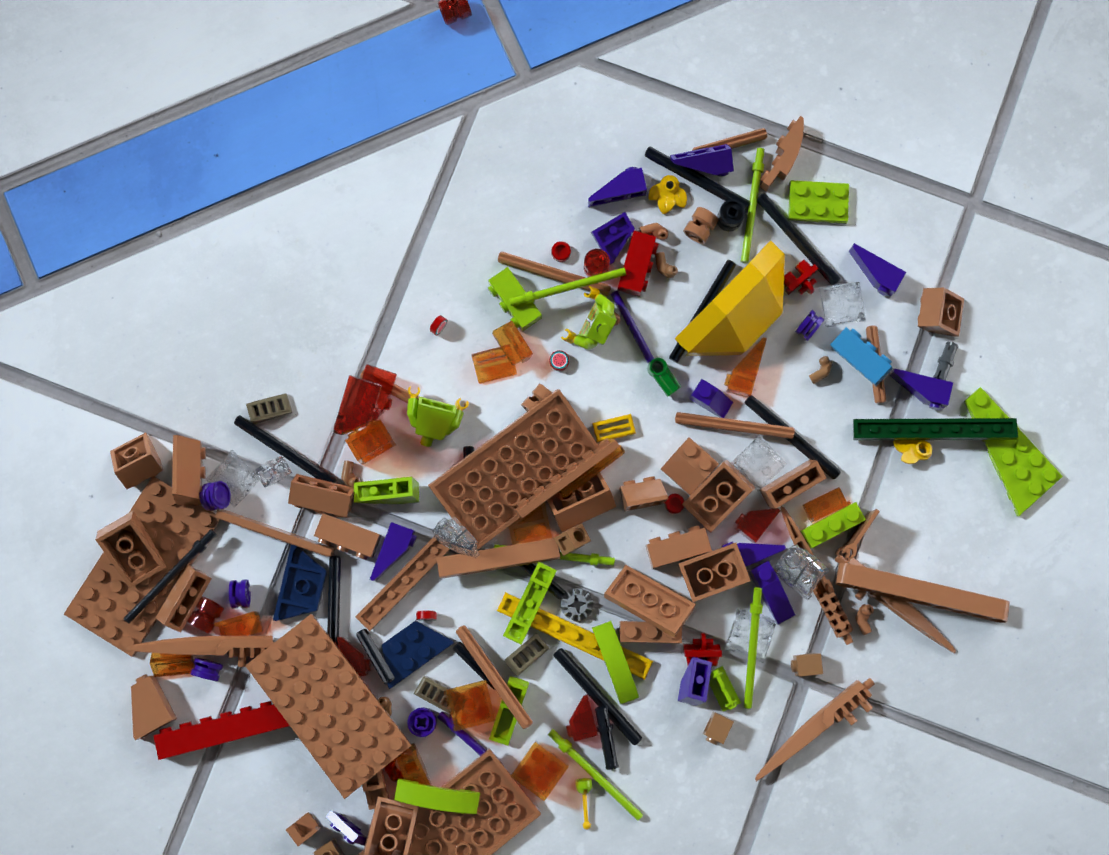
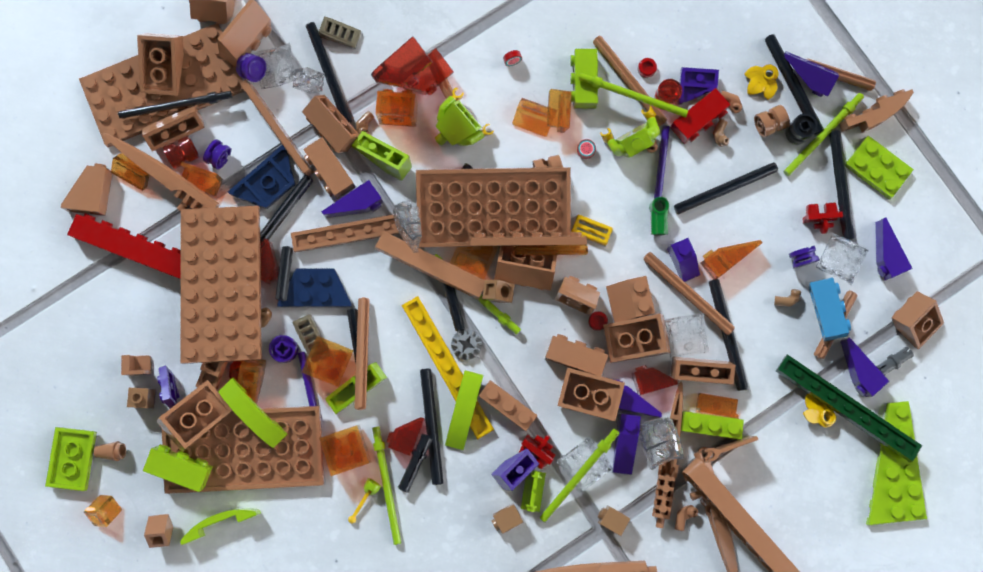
camera: 35 degrees right, 0 degrees up
dark purple wheel [190,658,223,681] -> none
red tile [416,611,437,621] -> none
lime slope [503,562,557,645] -> none
dark tan slope [504,633,550,676] -> none
dark purple slope [588,167,647,207] -> none
nougat plate [604,565,696,637] -> none
yellow panel [675,240,785,356] -> none

